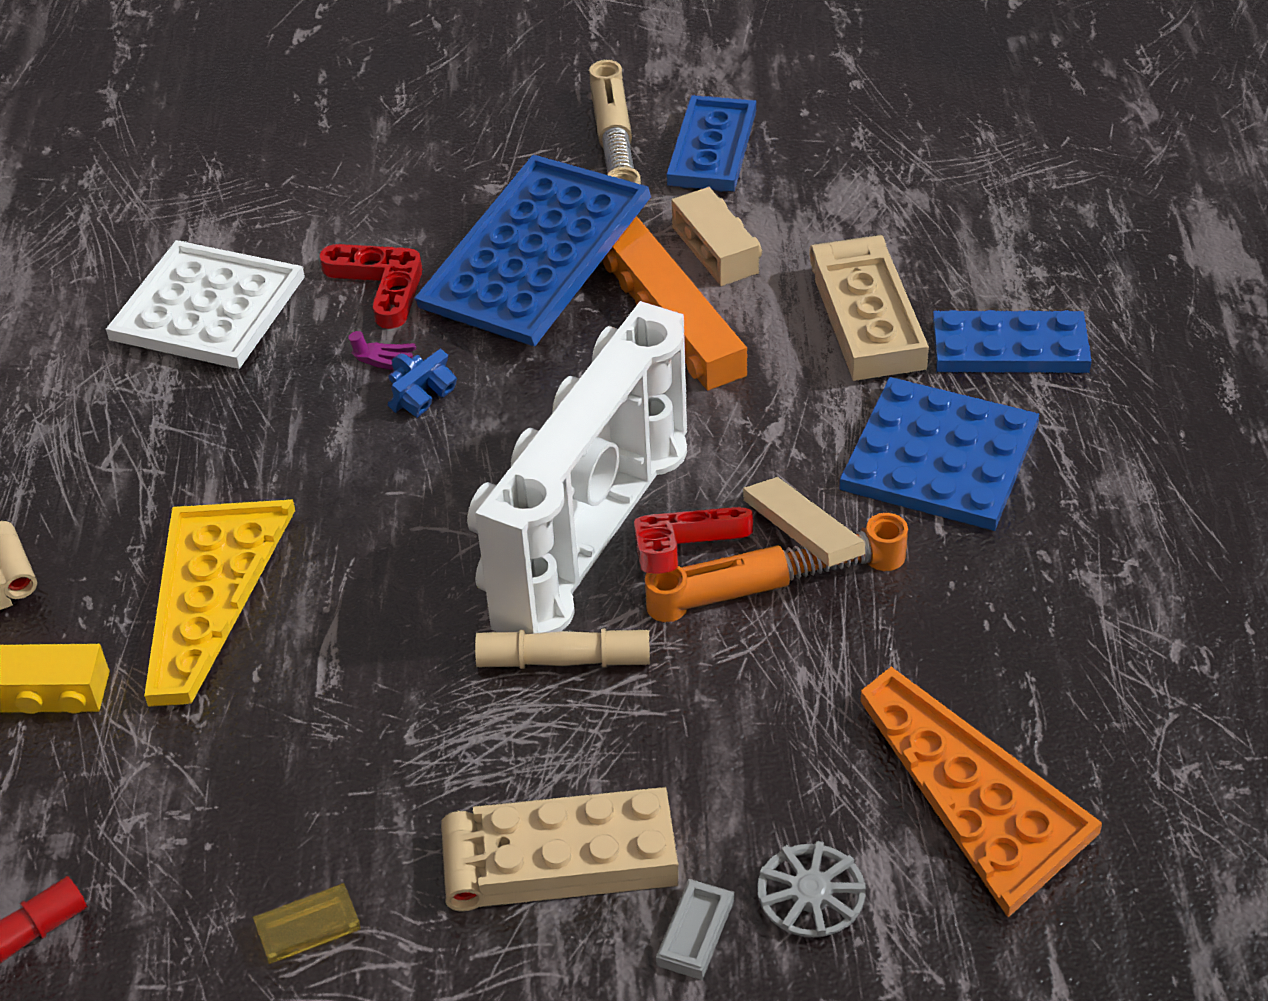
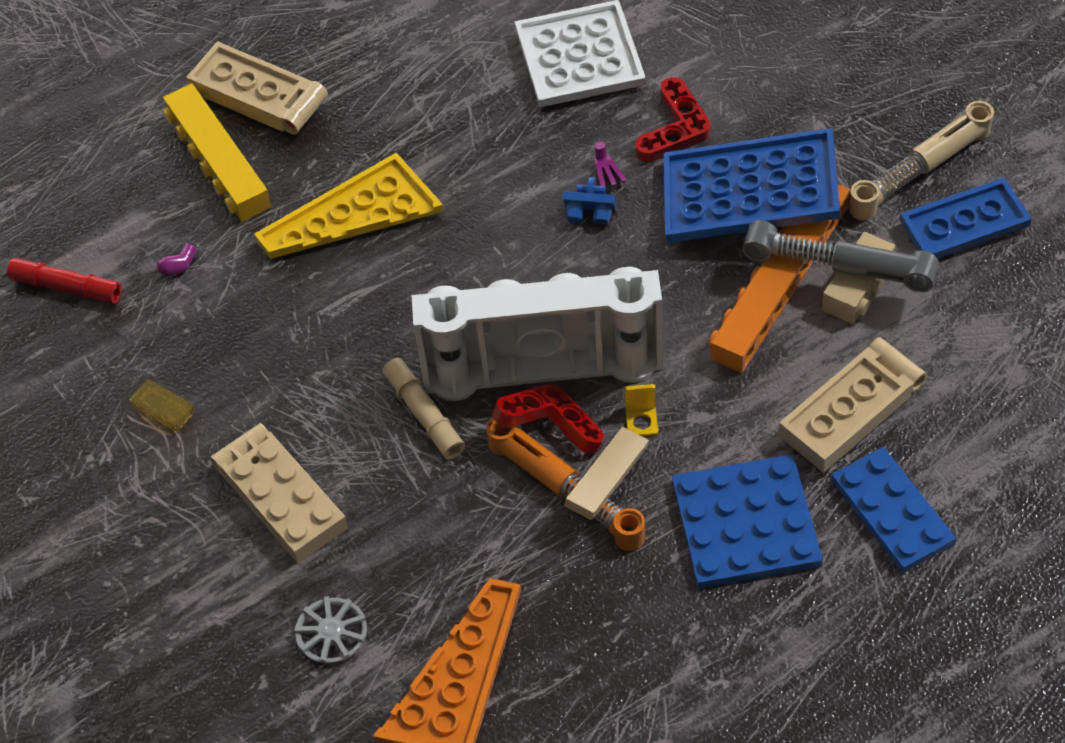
camera: 60 degrees right, 10 degrees up
light grey tile [656,879,734,980] -> none
none -> magenta arm [157,244,197,275]
none -> yellow bracket [624,384,658,437]
none -> dark grey piece [742,220,939,293]

